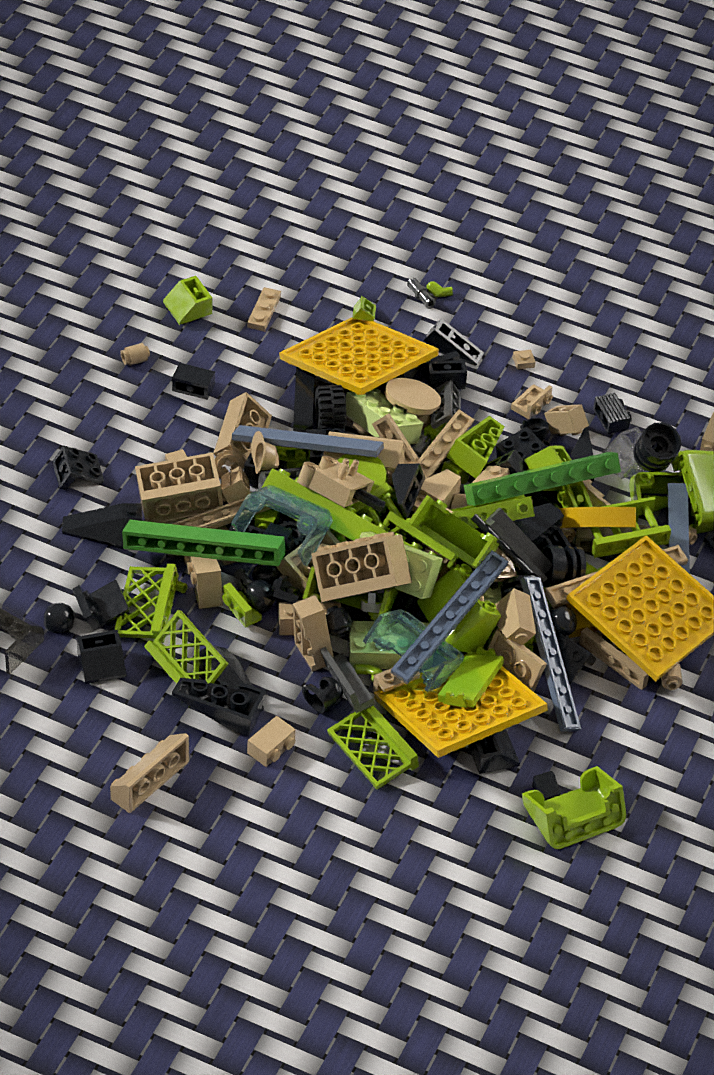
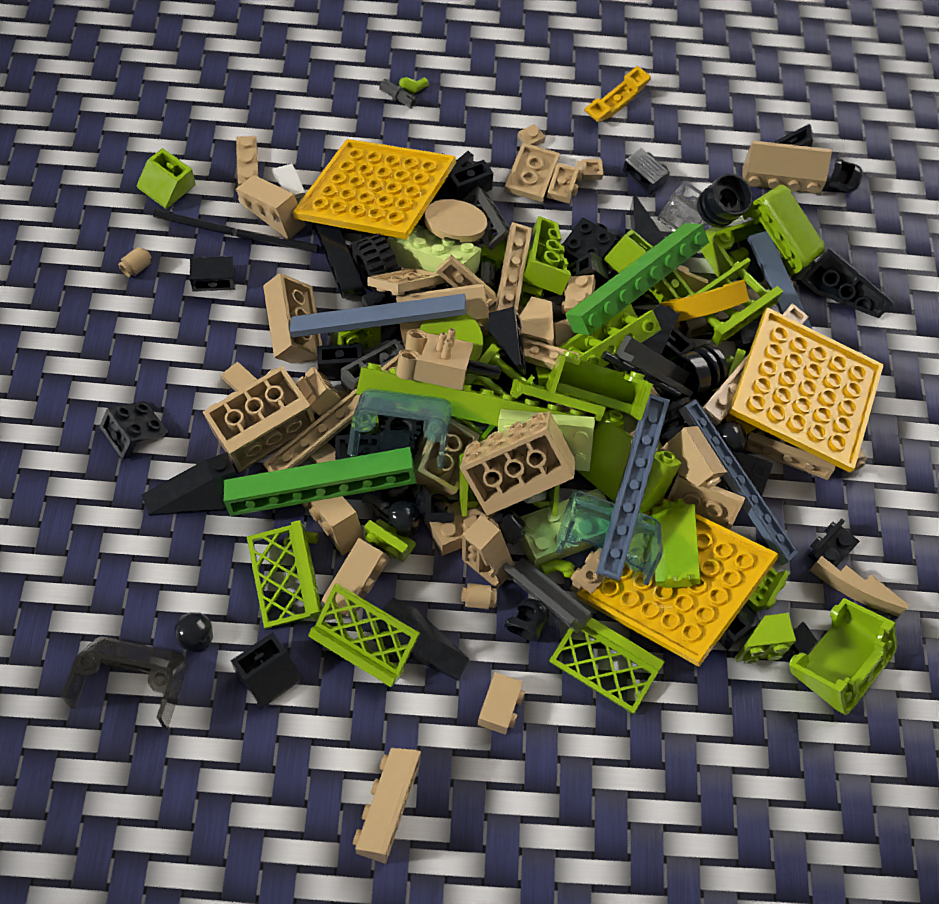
camera: 25 degrees left, 15 degrees up
black bracket [72,580,130,631] -> none
black wedge [172,678,266,737] -> none
tan gear [215,450,244,479] -> none
tan piece [251,431,279,474] -> none
lime slope [352,296,376,321] -> none
black slope [423,318,484,366] -> none
black hair [520,417,550,441] -> none
tan brick [544,404,589,436] -> none
none -> black bar [153,209,235,236]
none -> tan wedge [236,175,306,239]
none -> black bar [236,229,319,253]
none -> white slope [273,164,305,198]
none -> tan wedge [321,538,391,617]
none -> tan plate [368,268,445,295]
none -> tan brick [461,583,497,609]
none -> tan plate [504,143,560,202]
none -> tan plate [581,159,603,180]
none -> yellow slope [584,66,651,122]
none -> lime slope [735,613,796,664]
none -> lime bracket [746,567,789,612]
none -> black bracket [808,518,860,567]
none -> tan slope [810,556,909,617]

